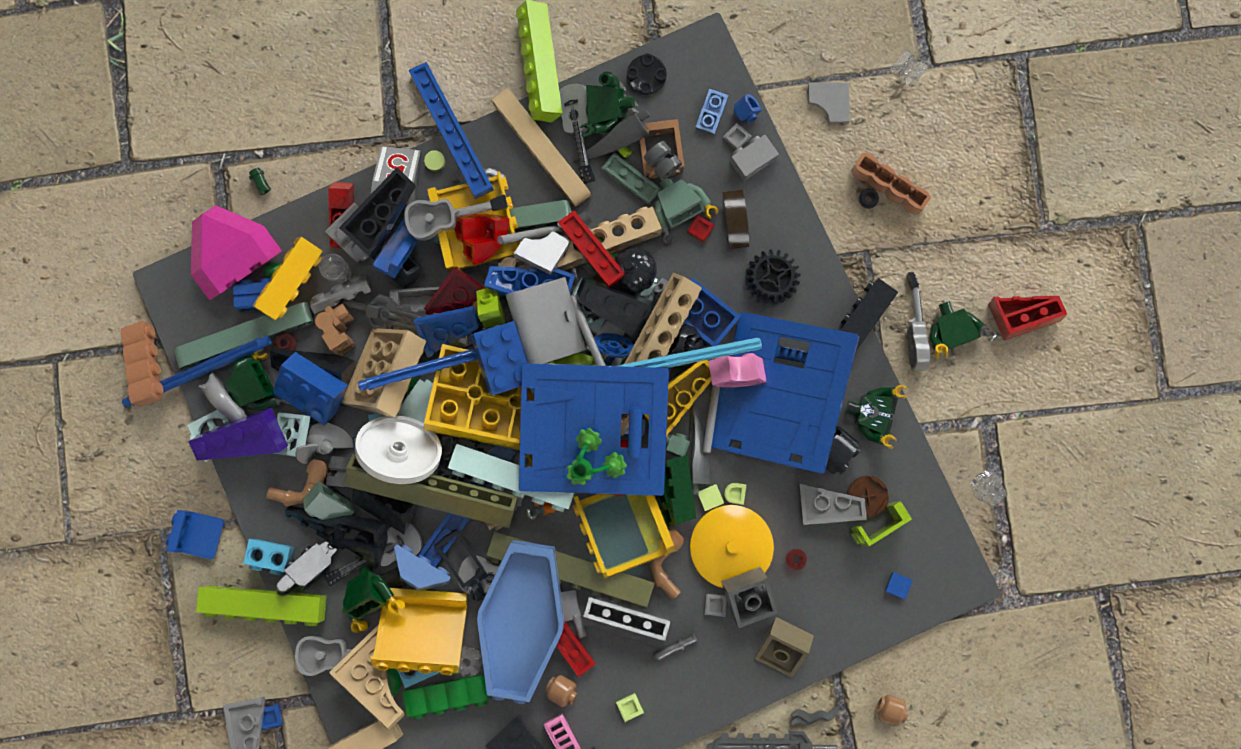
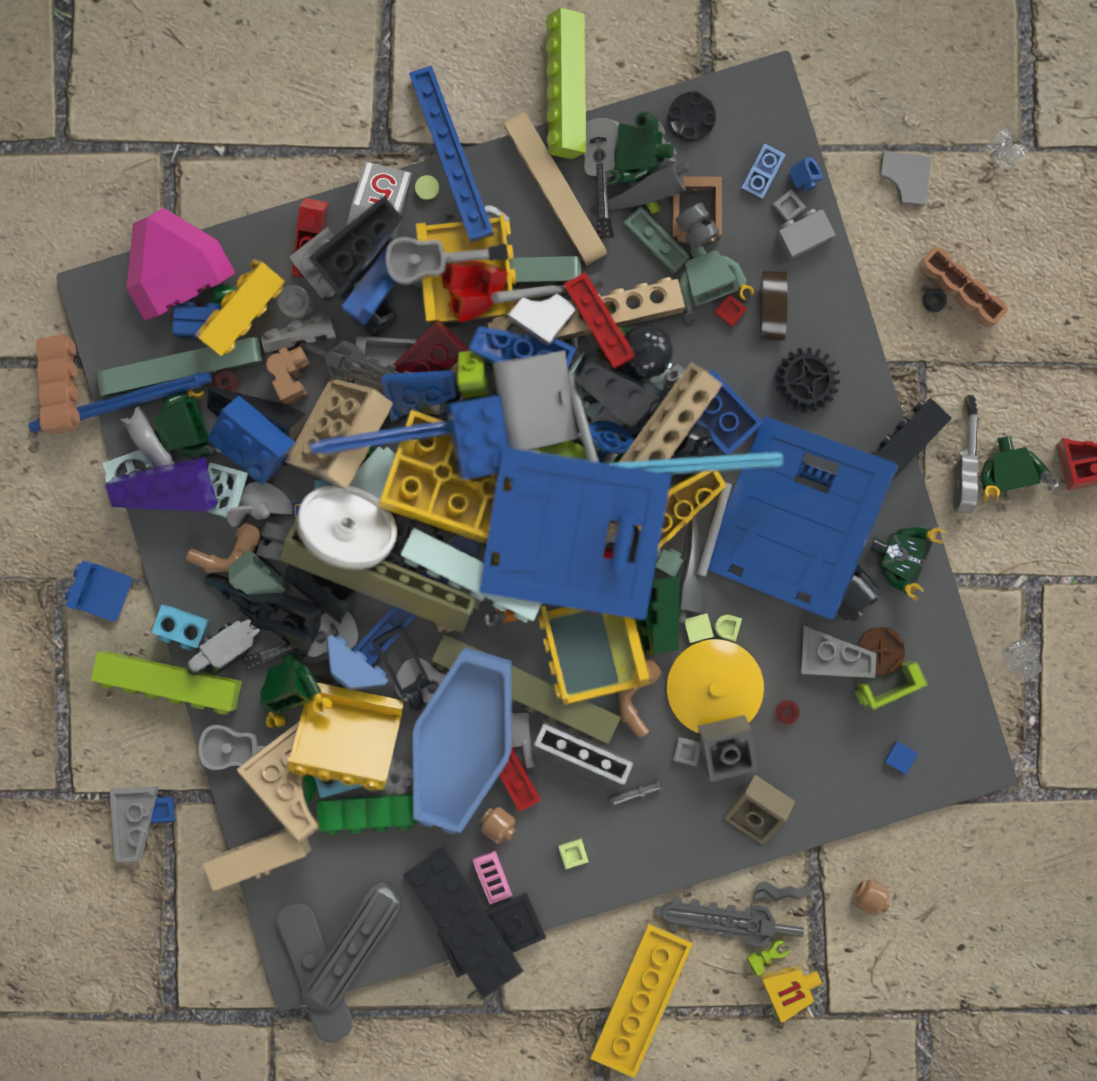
camera: 10 degrees right, 5 degrees up
dark green pin [249,168,271,195] -> none
bright green plant [567,428,627,485] -> none
bright pink brick [708,353,766,387] -> none

